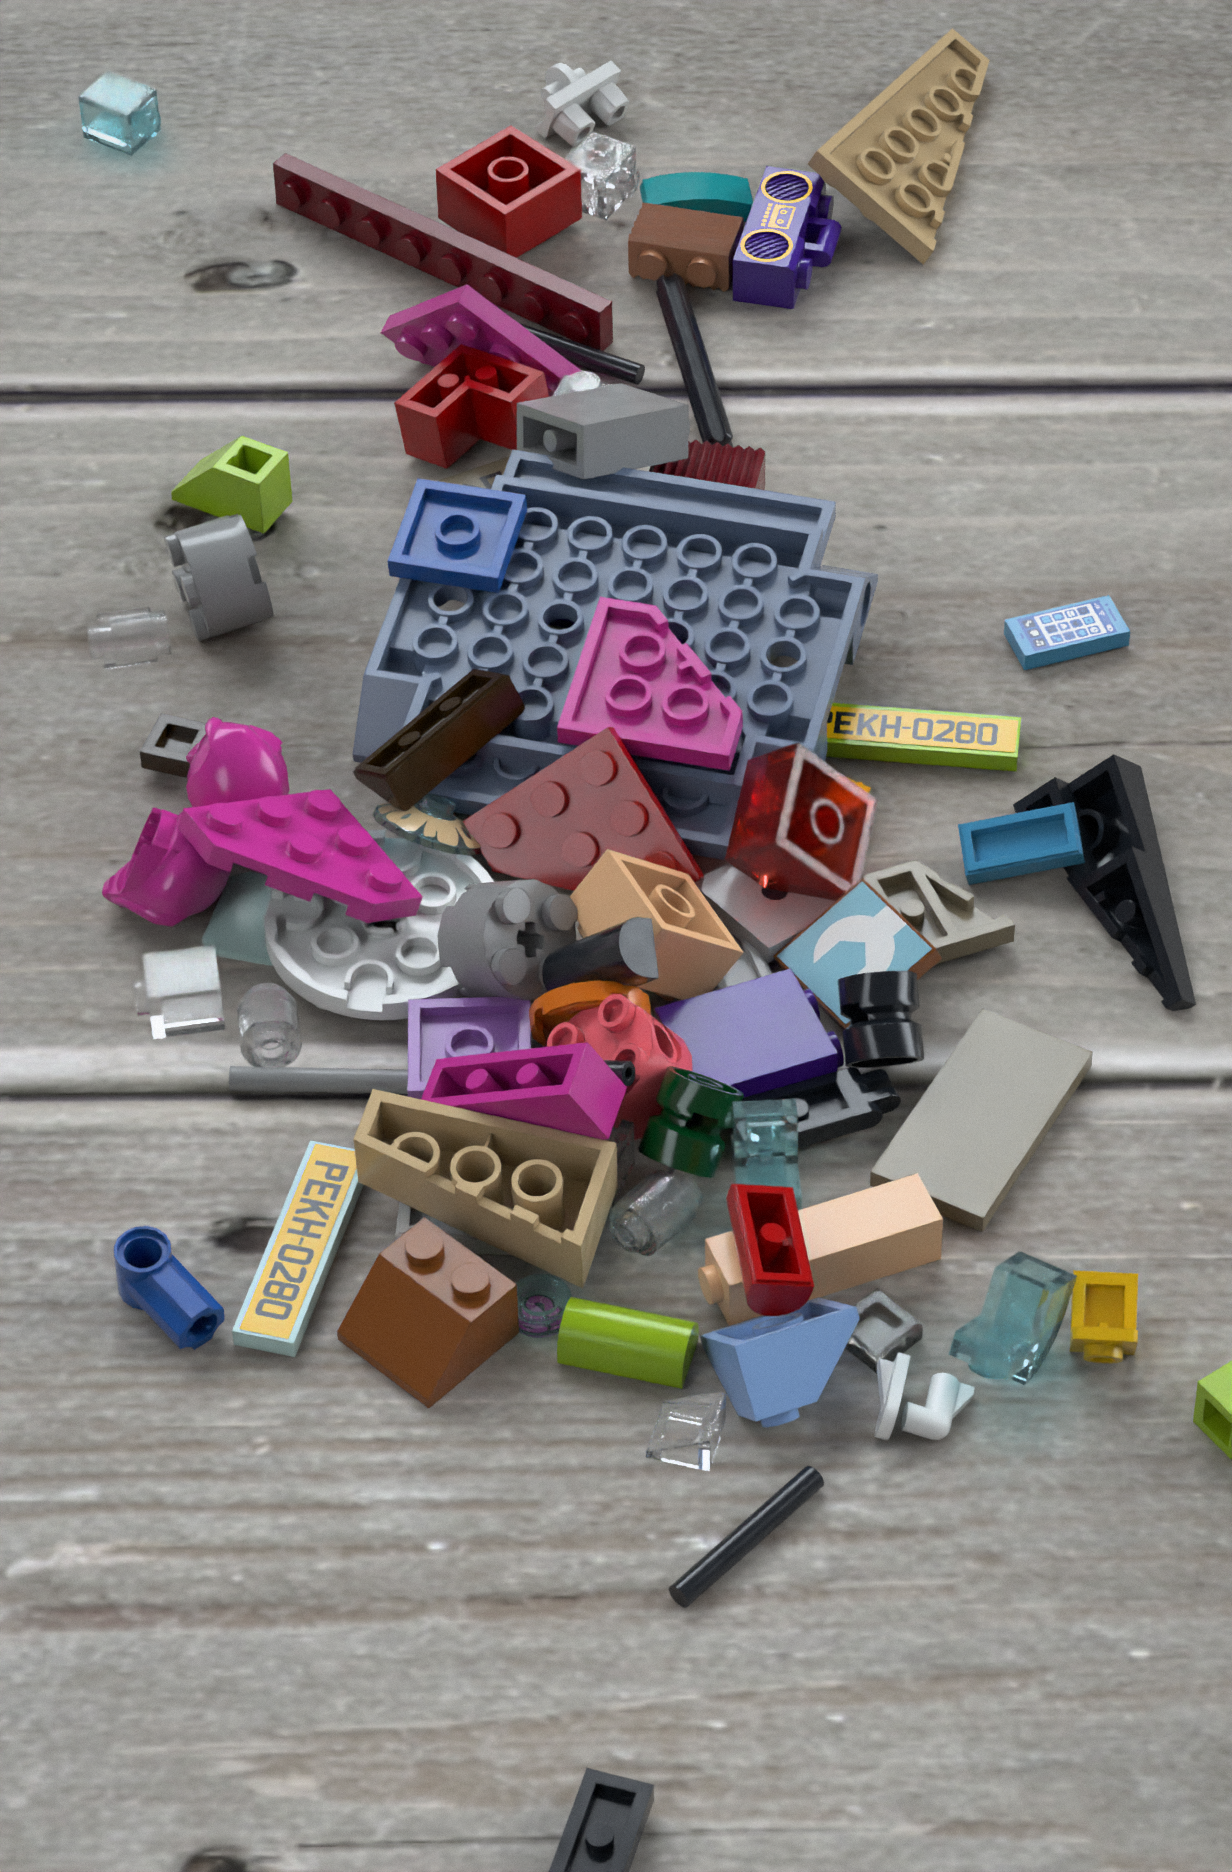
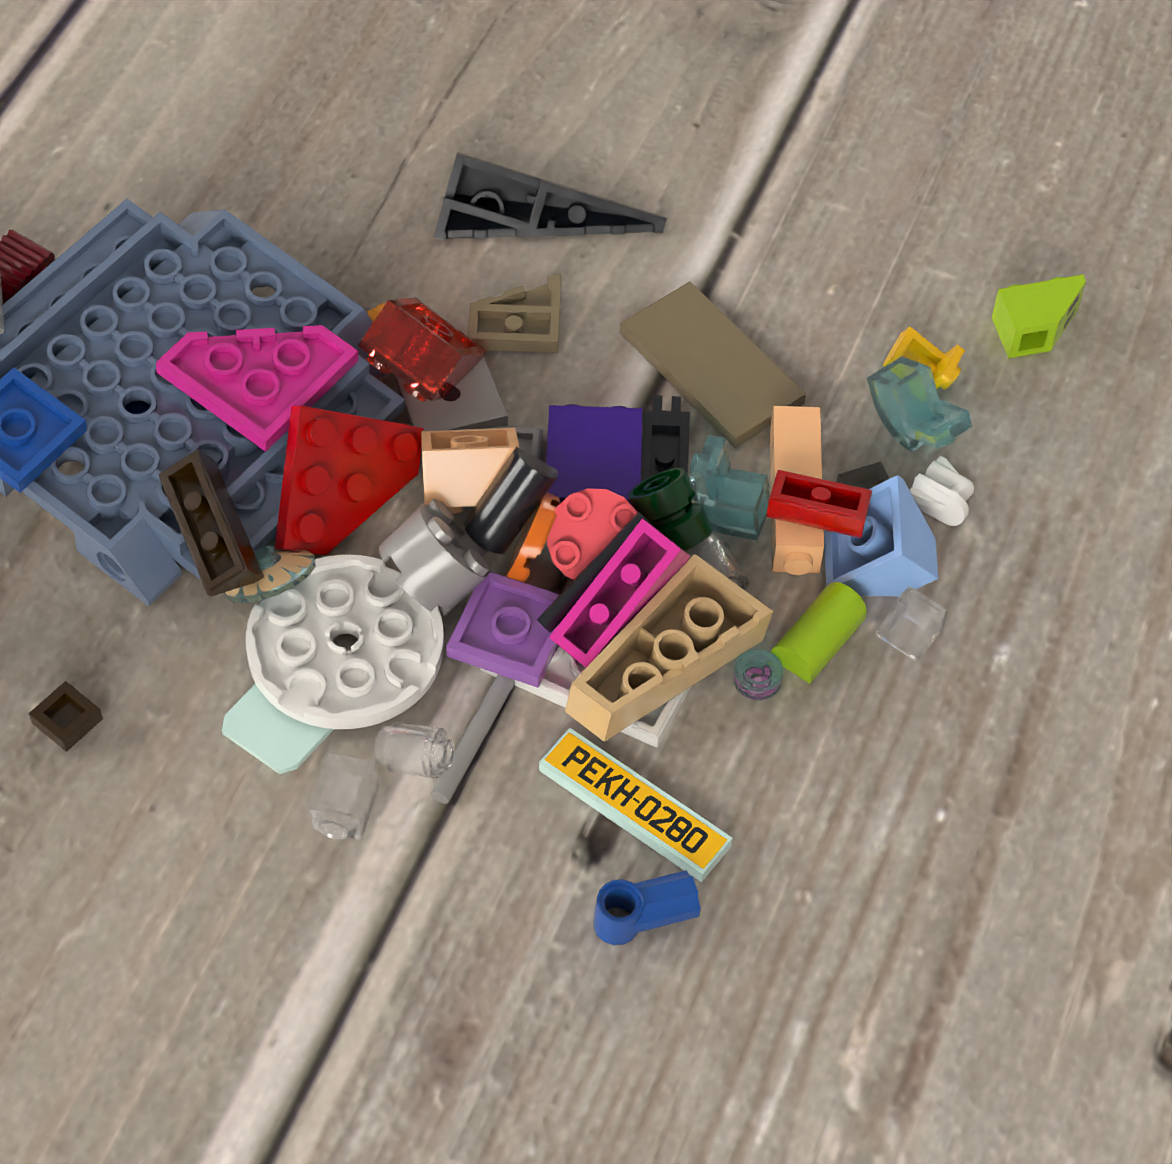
camera: 70 degrees left, 10 degrees up
dark pink helmet [102,808,231,927] -> none
dark pink plate [177,789,423,923] -> none
dark pink helmet [186,717,290,807] -> none
dark orange slope [337,1217,519,1408] -> none
black bar [669,1466,824,1608] -> none
tile [773,878,942,1030] -> none
tile [826,703,1021,772] -> none
black wheel [837,971,924,1068] -> none
dark azure tile [958,802,1085,885] -> none
tile [1004,595,1130,670] -> none

